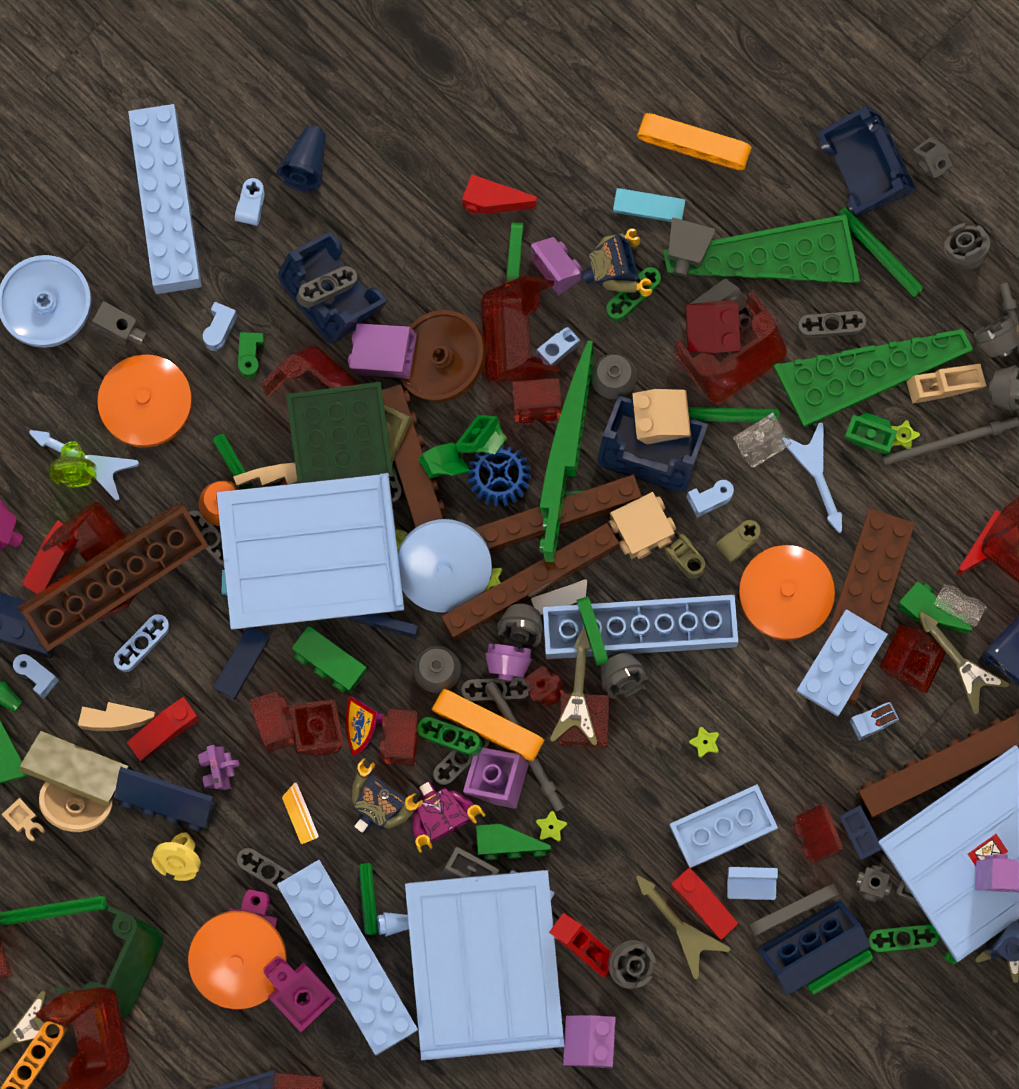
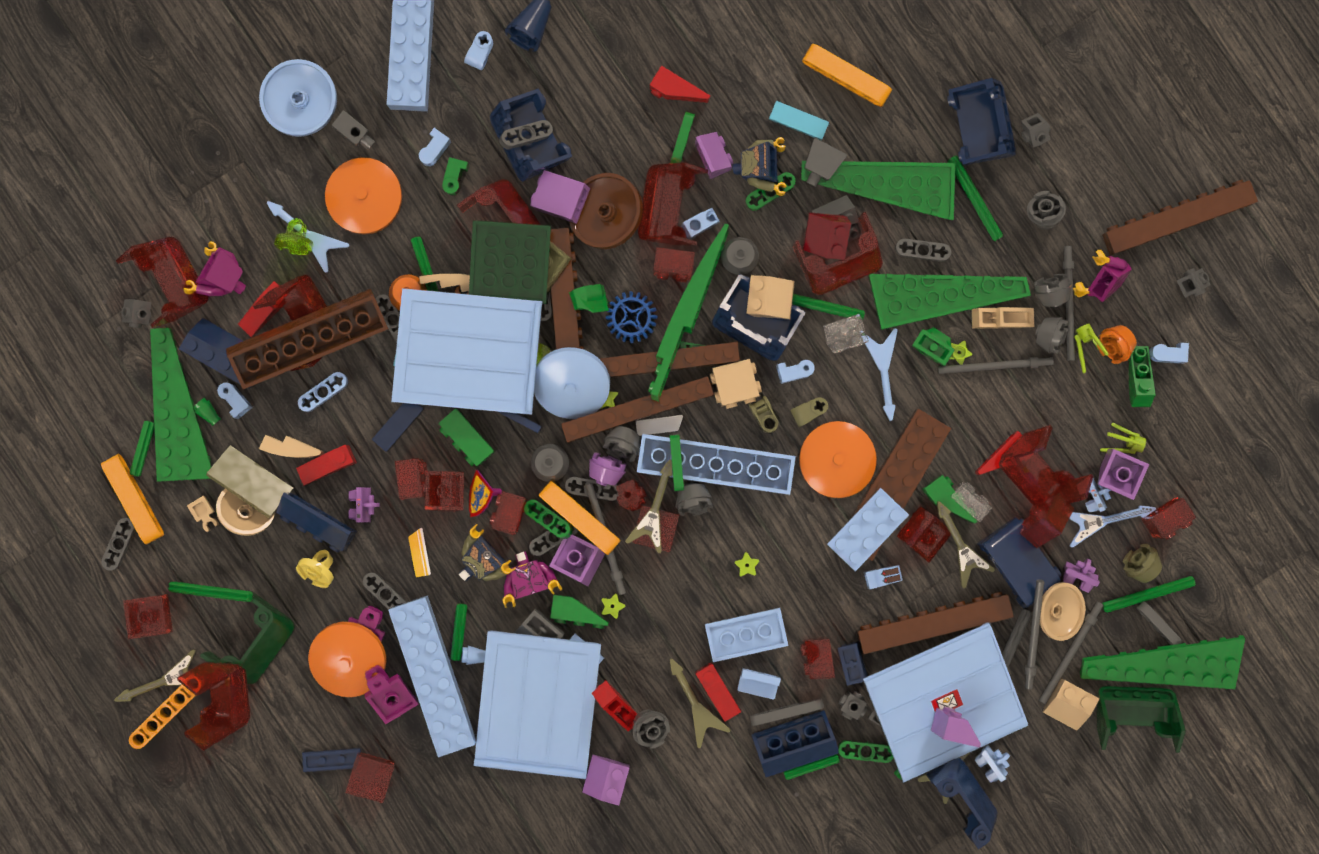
camera: 10 degrees right, 10 degrees up
green slope [455,415,507,454] -> none

